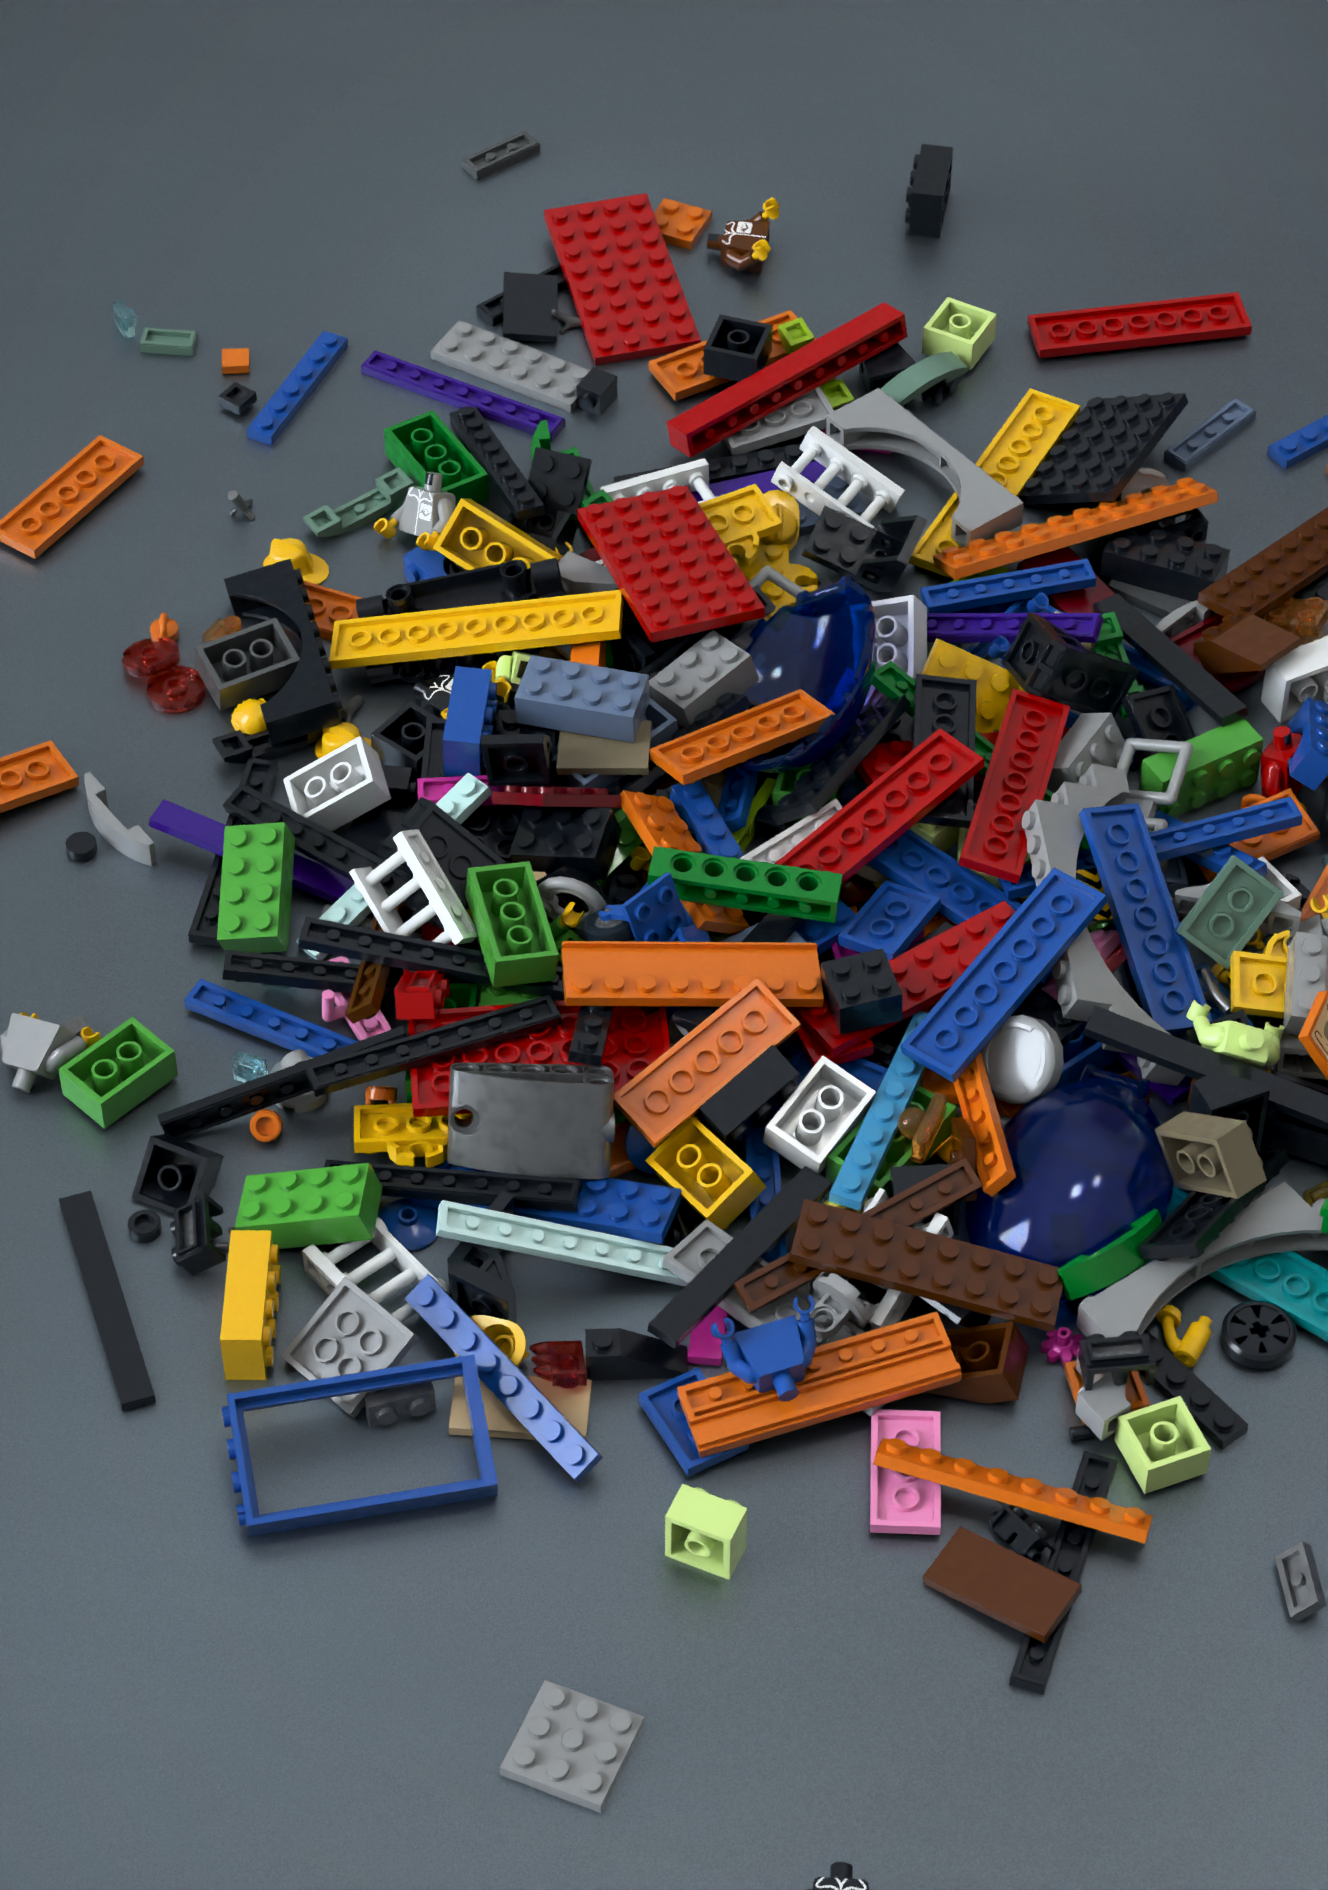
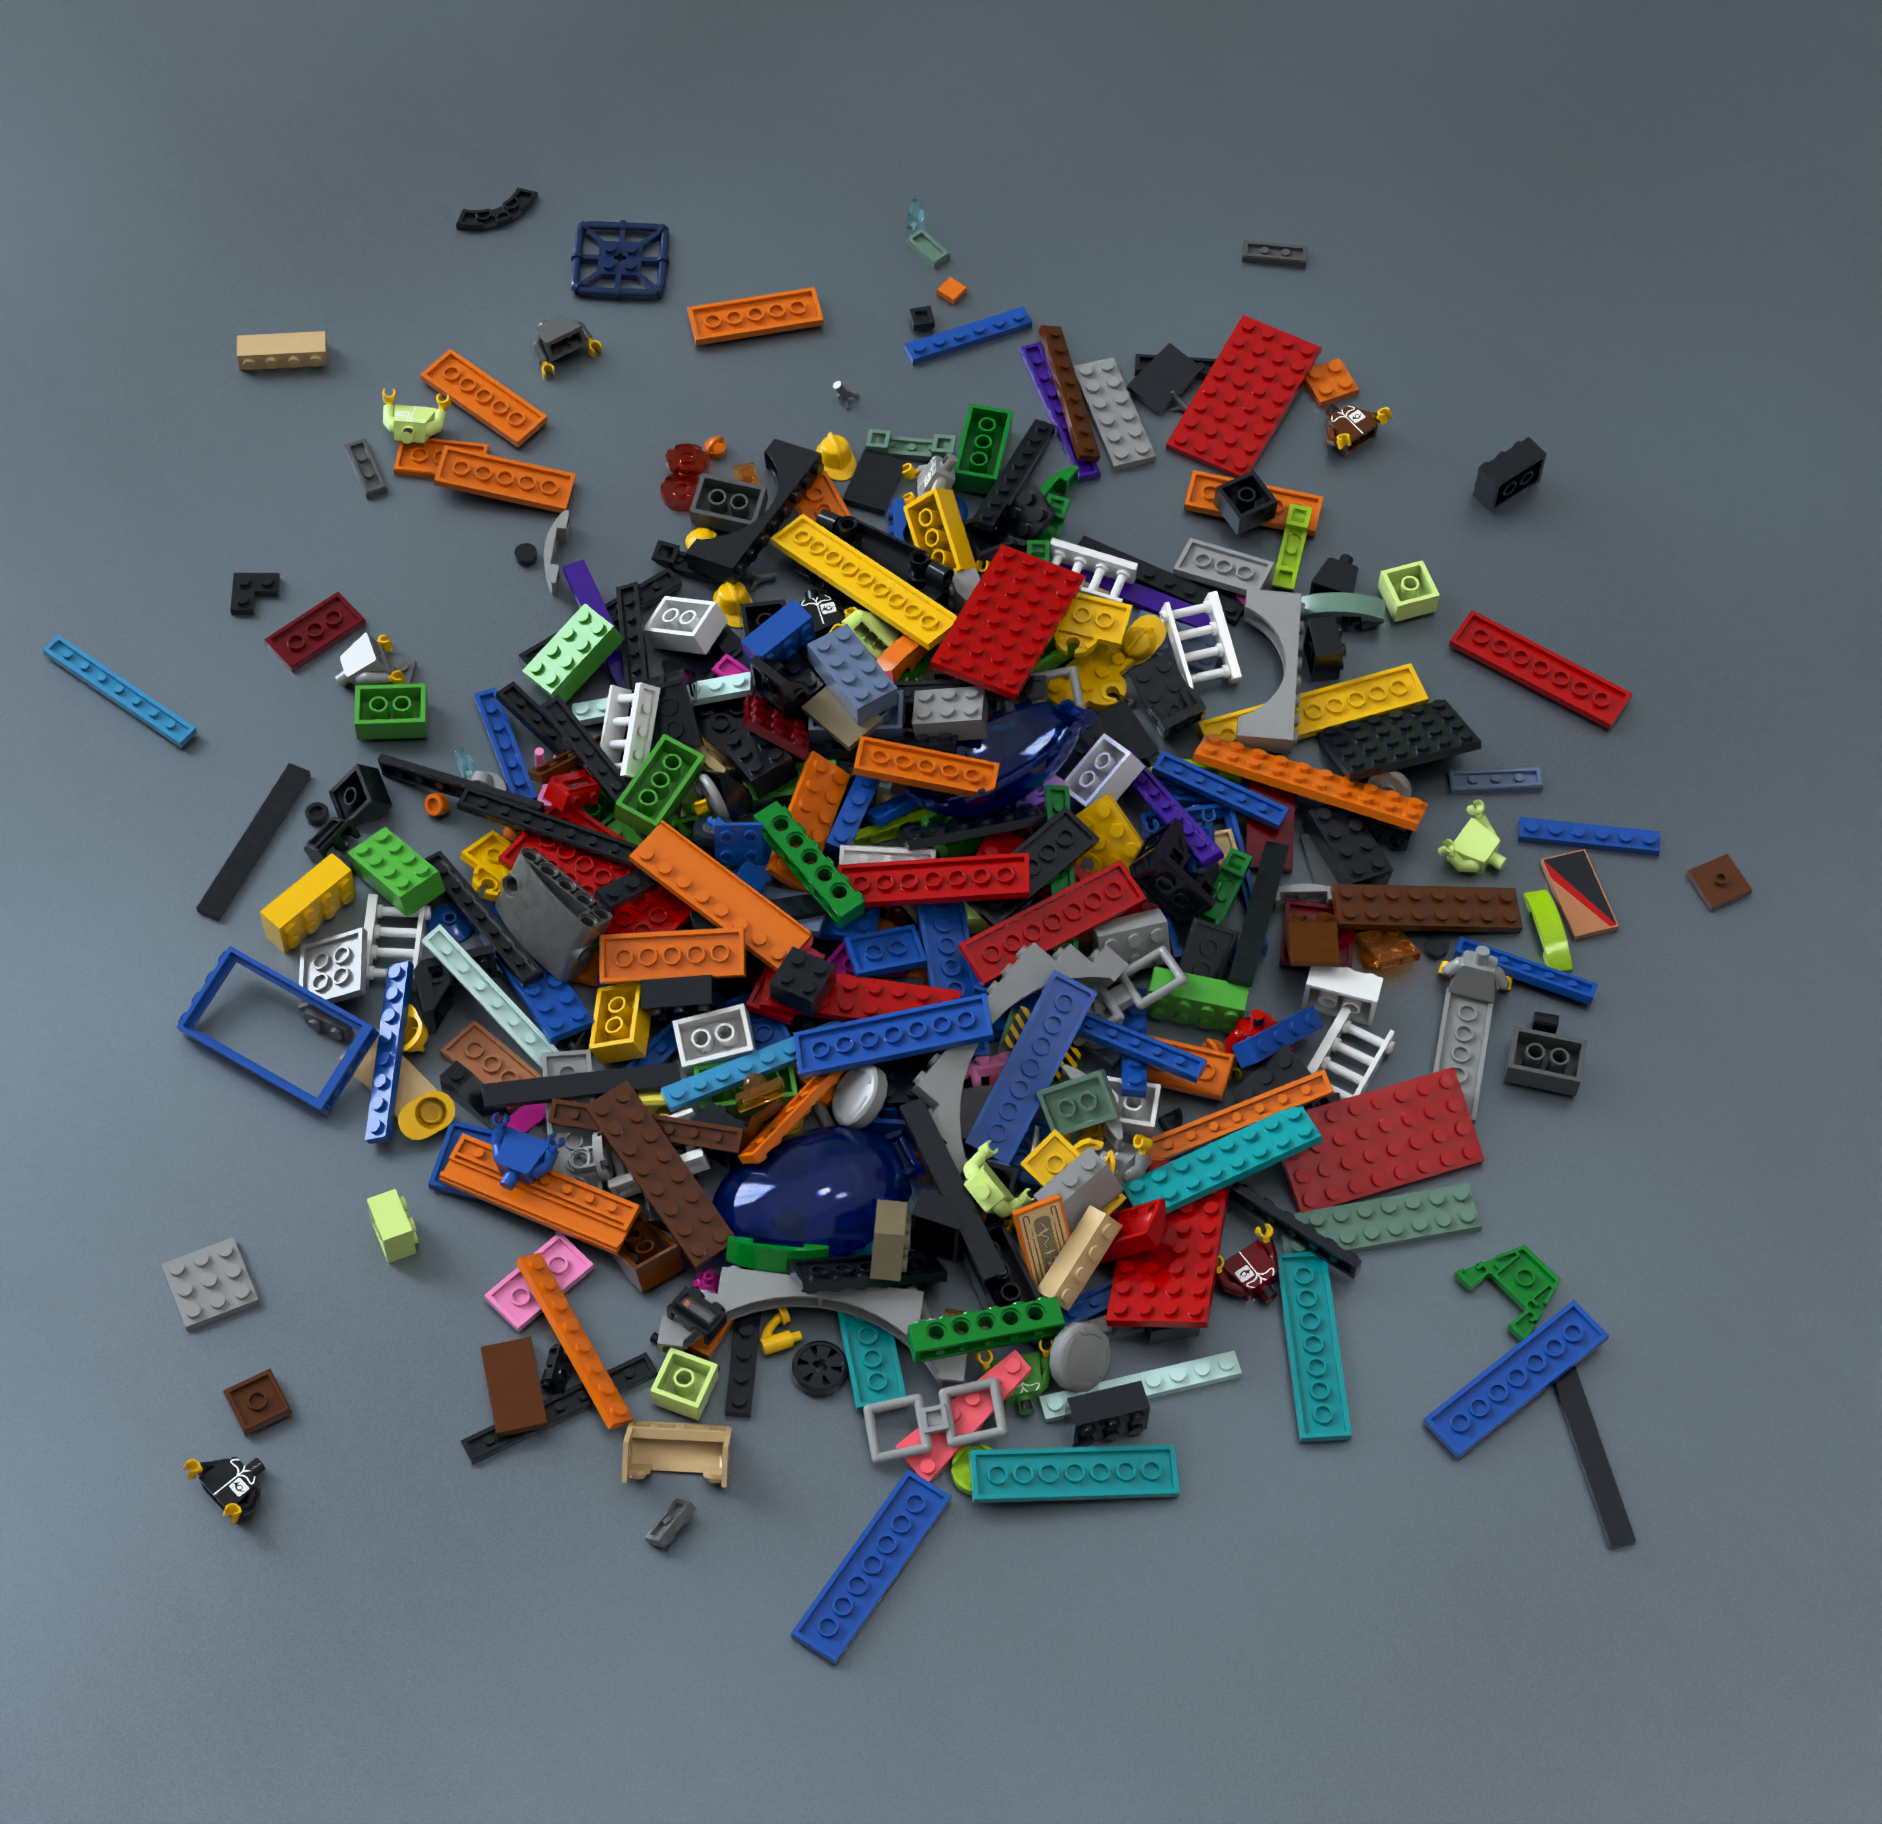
camera: 40 degrees right, 10 degrees up
clear red plate [530,1341,587,1389] -> none
black brick [577,367,617,416] -> none
red brick [666,302,908,458] -> none
none -> reddish brown plate [223,1369,293,1436]
none -> yellow piece [398,1091,455,1140]
none -> nougat tile [440,1019,543,1112]
none -> tan windscreen [622,1421,732,1488]
none -> black tile [842,449,906,515]
none -> reddish brown plate [1039,325,1101,463]
none -> black brick [1303,616,1346,682]
none -> yellowish green torso [1438,799,1507,874]

